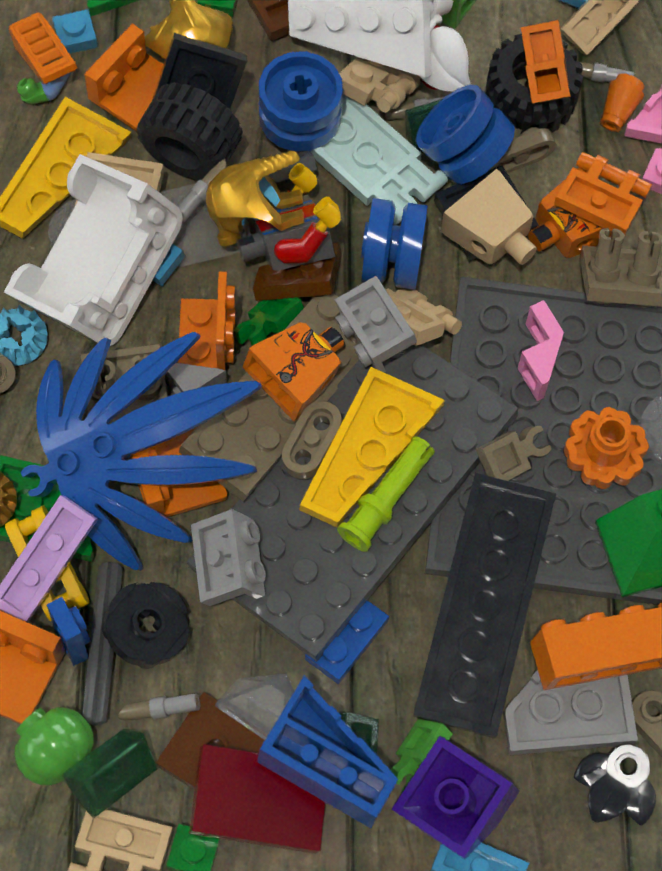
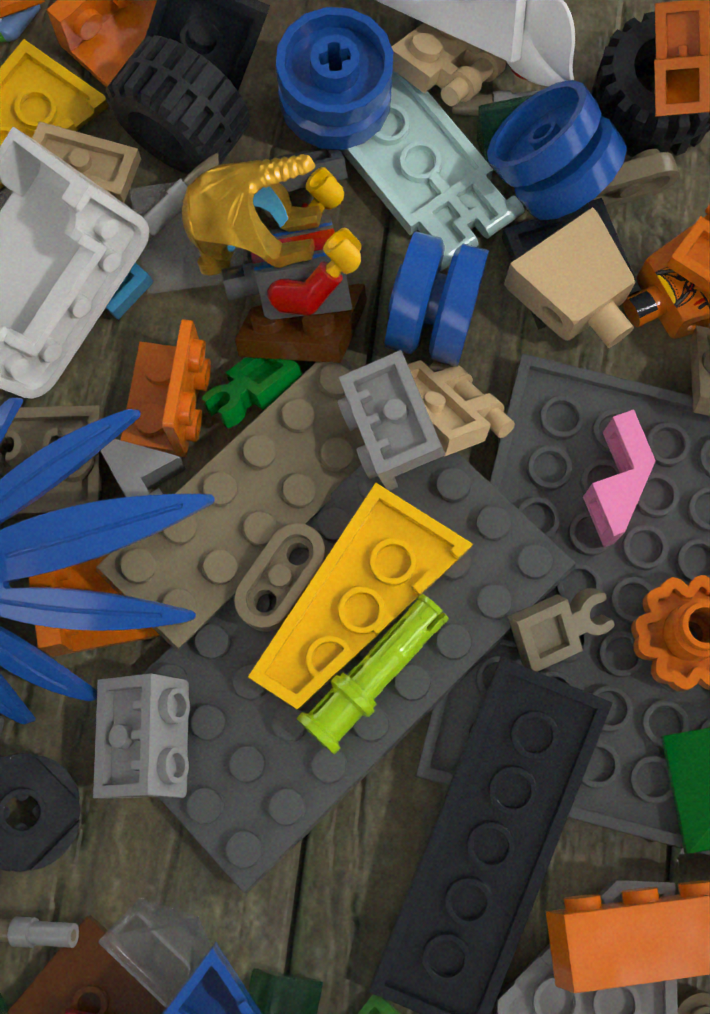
camera: 10 degrees right, 10 degrees up
orange torso [243,322,344,422] -> none
blue plate [305,600,389,684] -> none

